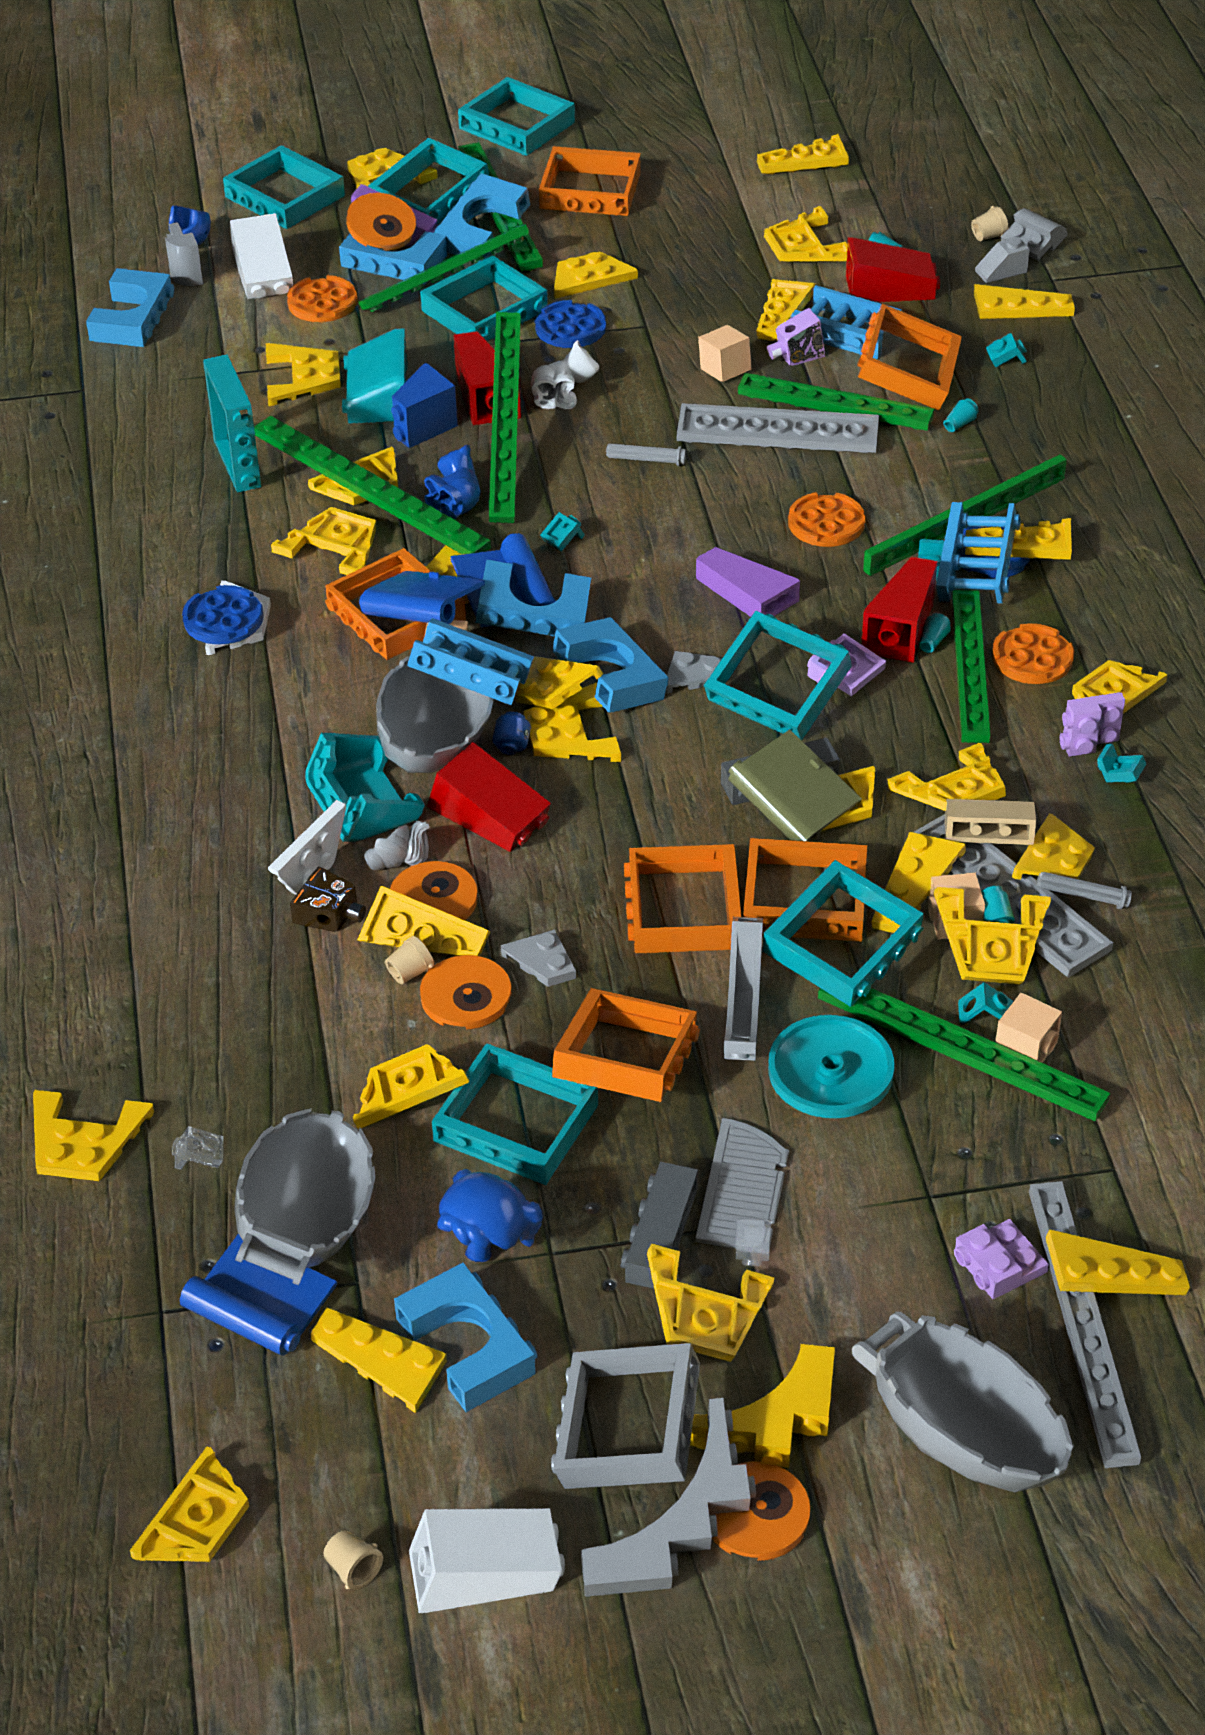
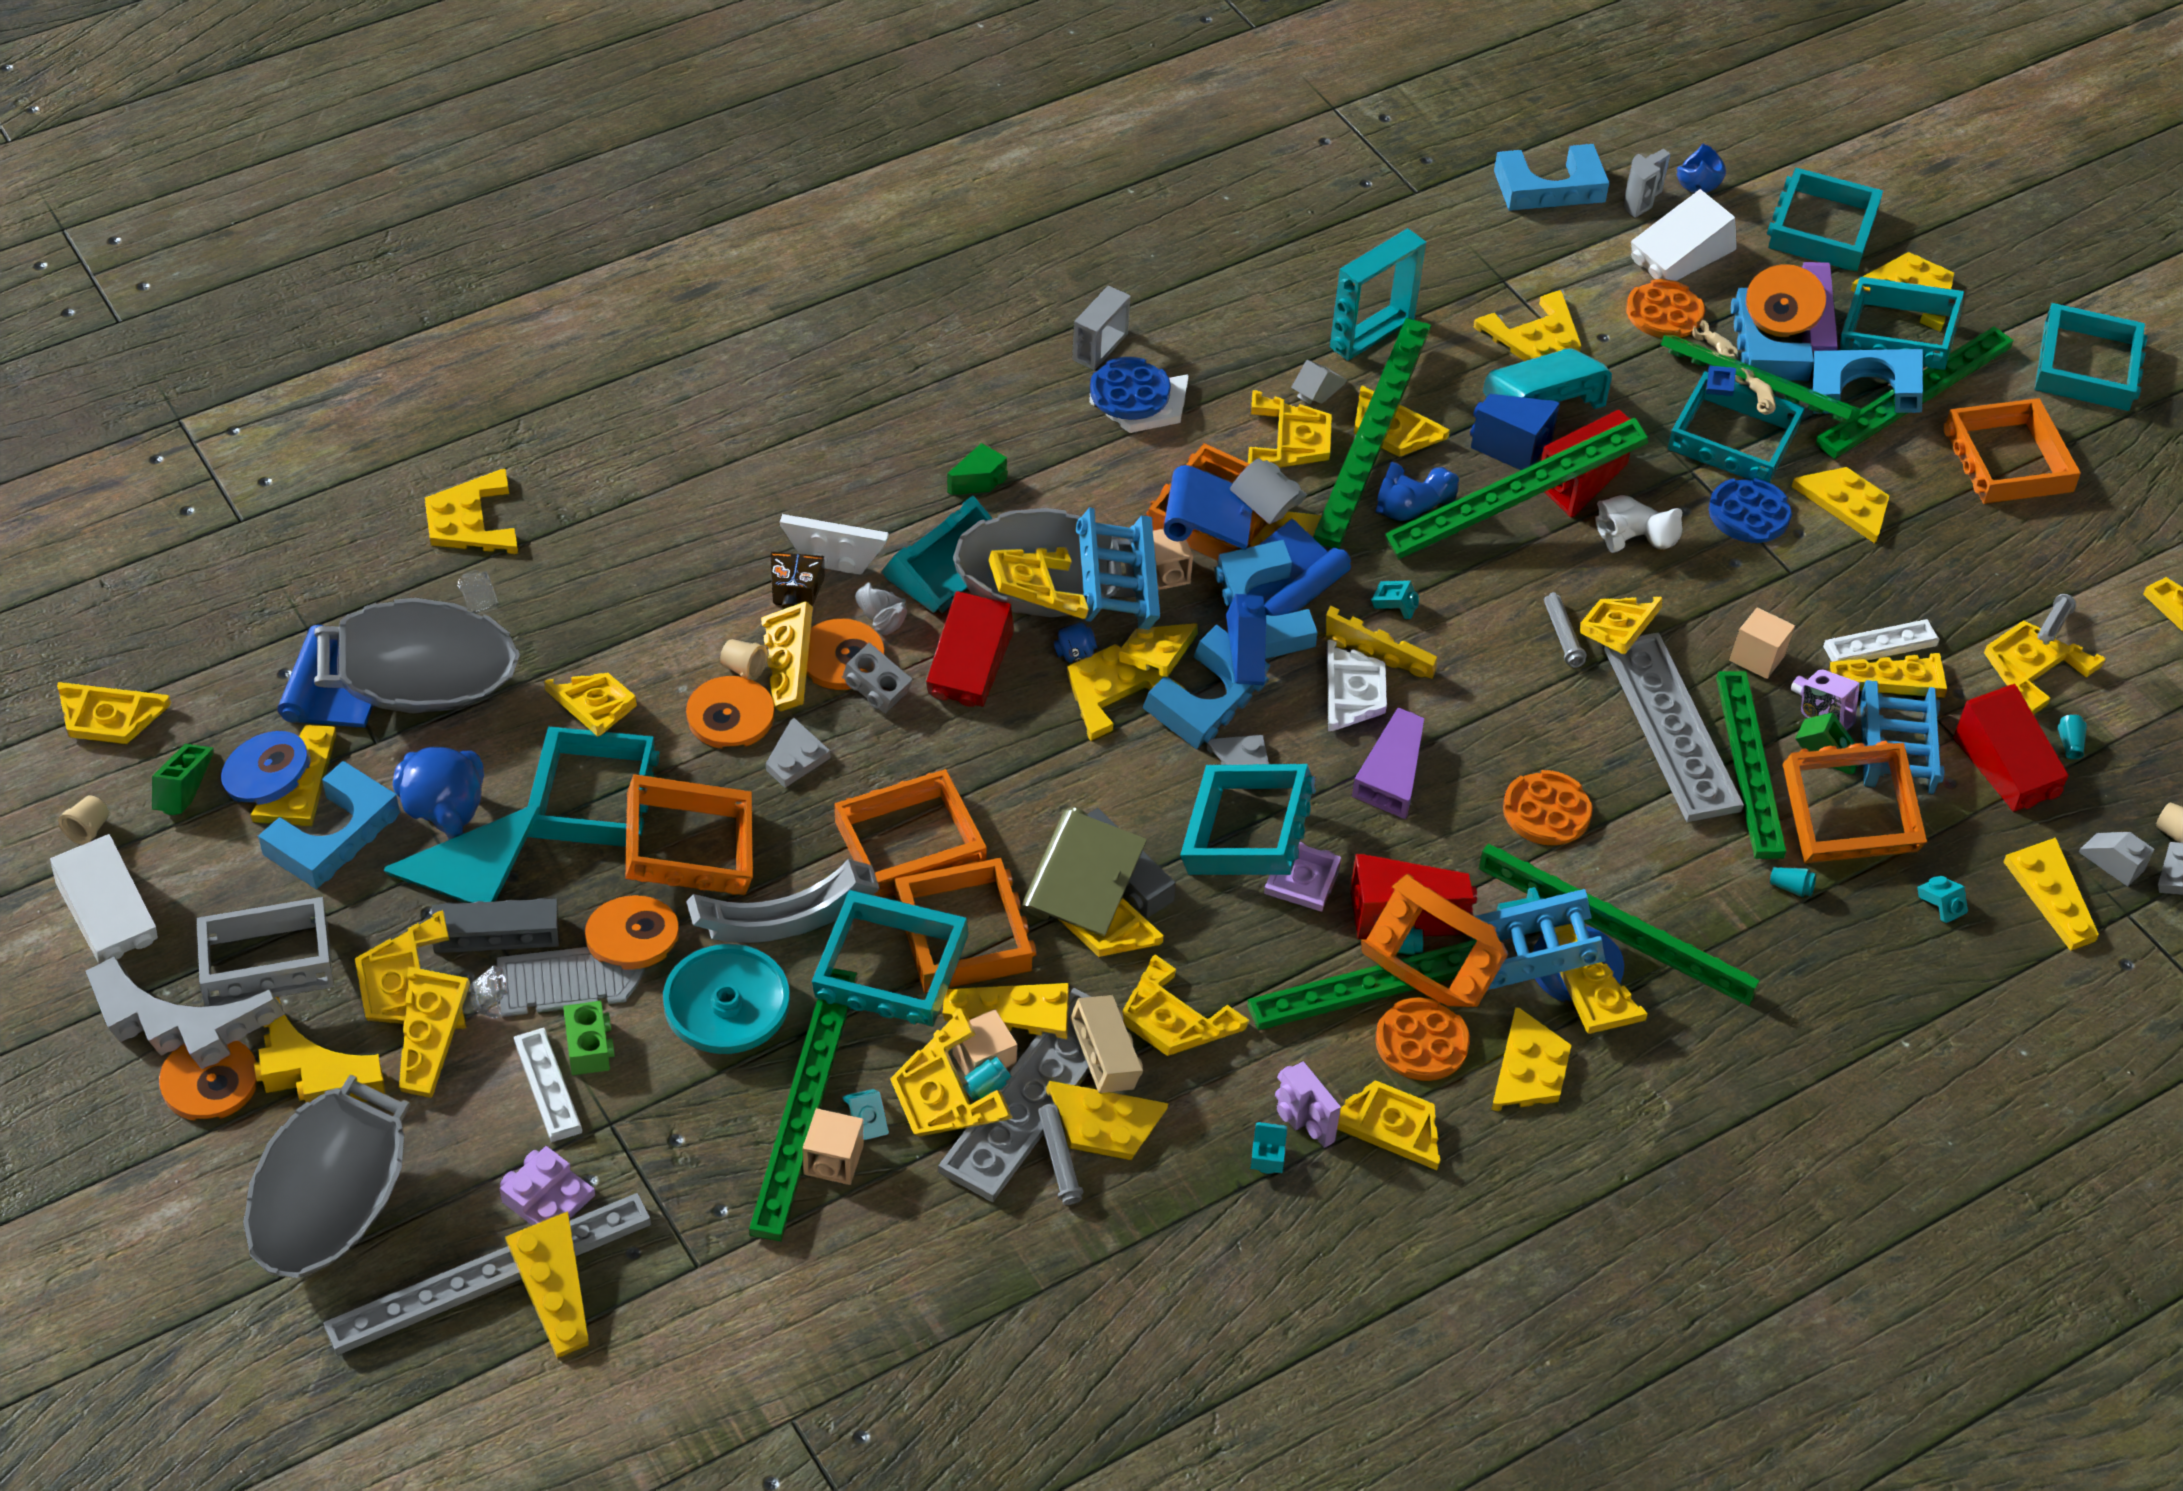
camera: 65 degrees right, 5 degrees up
none -> green slope [152,743,214,815]
none -> blue tile [221,731,311,805]
none -> teal tile [384,804,541,903]
none -> yellow wing [399,966,470,1098]
none -> white tile [514,1028,582,1143]
none -> bright green brick [563,1001,615,1075]
none -> orange tile [585,895,679,970]
none -> light grey brick [842,642,913,714]
none -> green slope [947,443,1008,495]
none -> yellow wing [988,547,1089,619]
none -> light grey window [1072,285,1130,370]
none -> blue slope [1226,594,1266,686]
none -> light grey brick [1230,458,1307,524]
none -> light grey slope [1291,360,1347,404]
none -> yellow wing [1326,605,1437,679]
none -> white wing [1327,640,1387,731]
none -> orange wedge [1361,874,1508,1007]
none -> yellow wing [1491,1007,1571,1111]
none -> yellow wing [1580,597,1662,654]
none -> tan arm [1692,320,1738,360]
none -> blue plate [1706,366,1736,396]
none -> tan arm [1735,368,1776,415]
none -> green slope [1795,712,1858,774]
none -> white tile [1823,619,1940,662]
none -> light grey axle [2037,594,2076,645]

